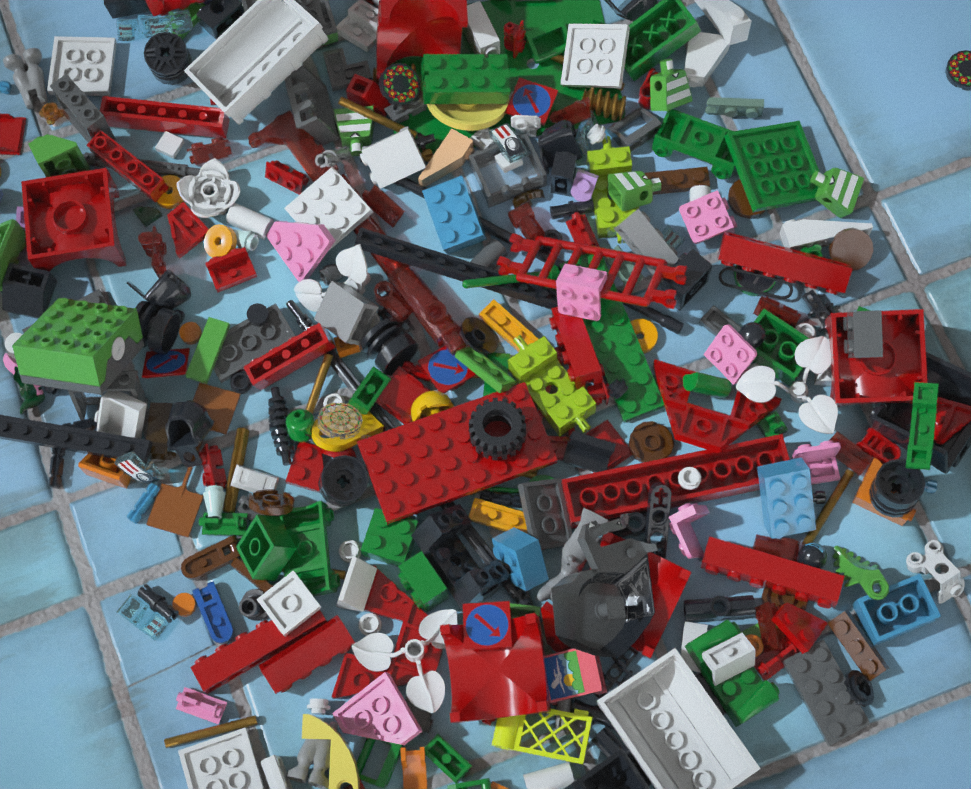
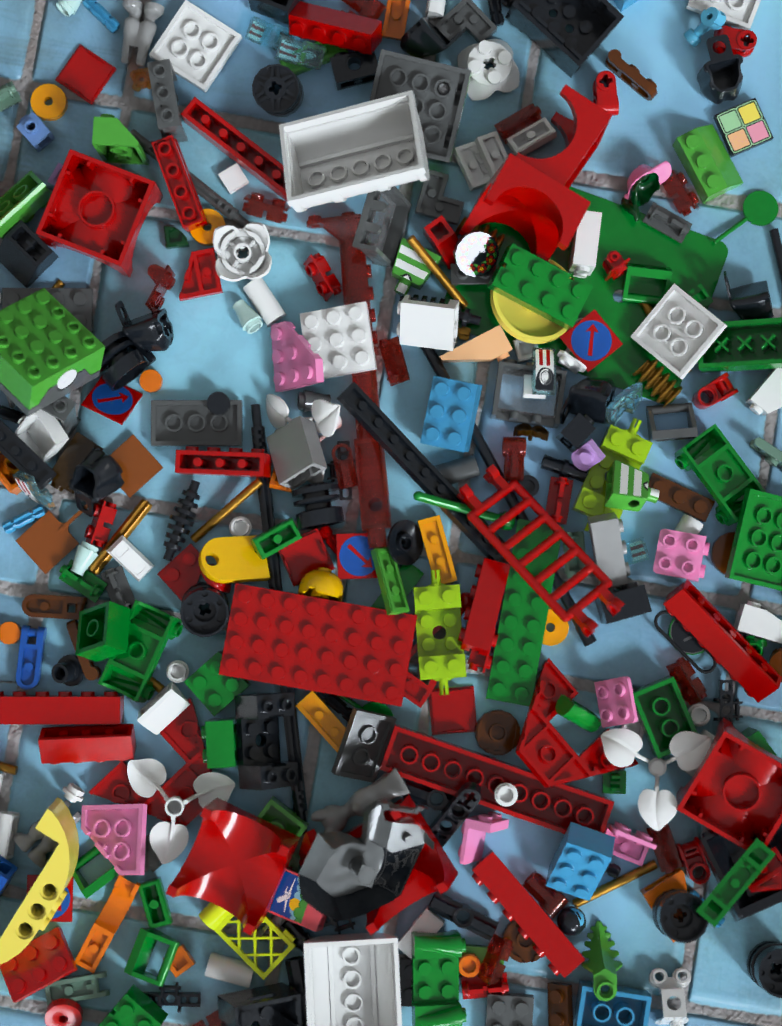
camera: 30 degrees right, 15 degrees up
bright green tile [185,317,230,384] -> none
light orange piece [204,224,237,258] -> none
red bracket [205,247,257,293] -> none
black plate [230,372,252,394] -> none
reddish brown tile [248,489,294,516] -> none
white tile [257,571,322,637] -> none
green head [286,409,315,442] -> none
light grey pin [315,146,352,168] -> none
clear tile [317,403,362,439] -> none
white plate [359,613,382,636] -> none
piece [463,601,512,650] -> none
black tyre [469,398,526,460] -> none
dark azure brick [492,527,549,591] -> none
clear red hinge [550,97,591,124] -> none
bright pink bracket [556,264,607,321] -> none
black panel [563,431,616,472] -> none
white plate [587,124,606,144] -> none
black plate [608,378,629,399] -> none
bright green torso [650,59,693,111] -> none
dark grey tile [699,305,741,336] -> none
white panel [702,633,755,686] -> none
black piece [738,322,766,349] -> none
red wing [771,602,828,654] -> none
dark grey brick [843,310,883,358] -> none

